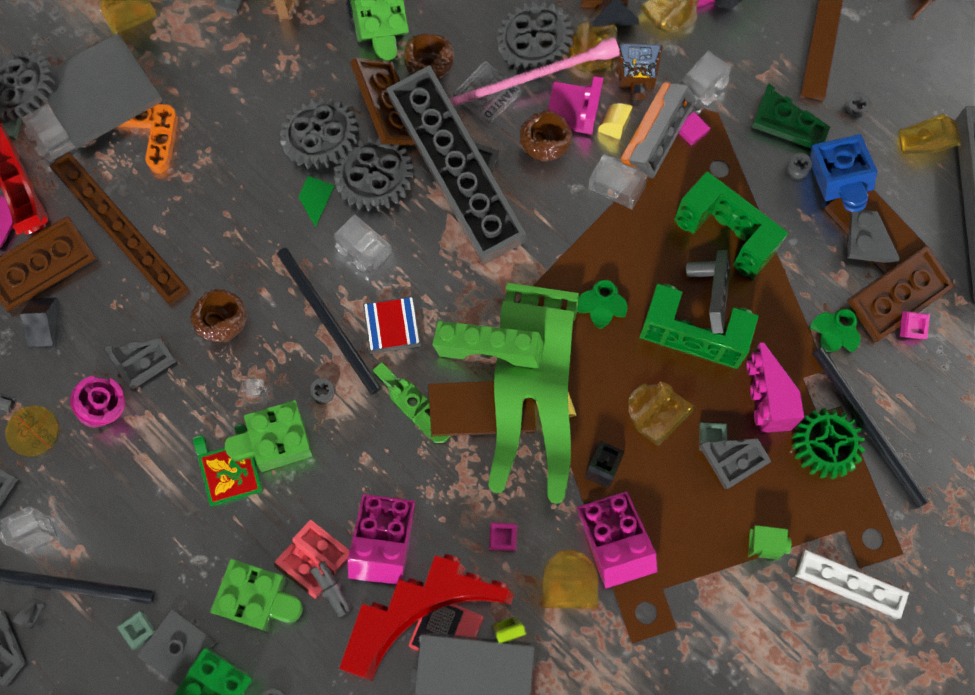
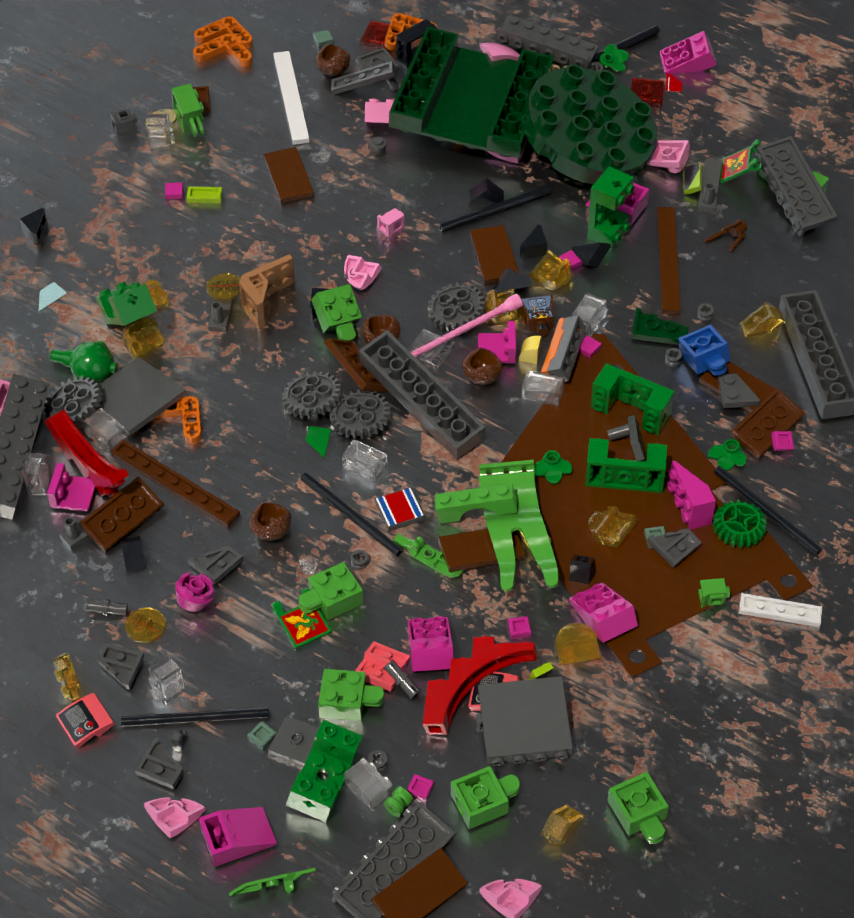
camera: 10 degrees left, 20 degrees down
none -> green piece [50,341,118,383]

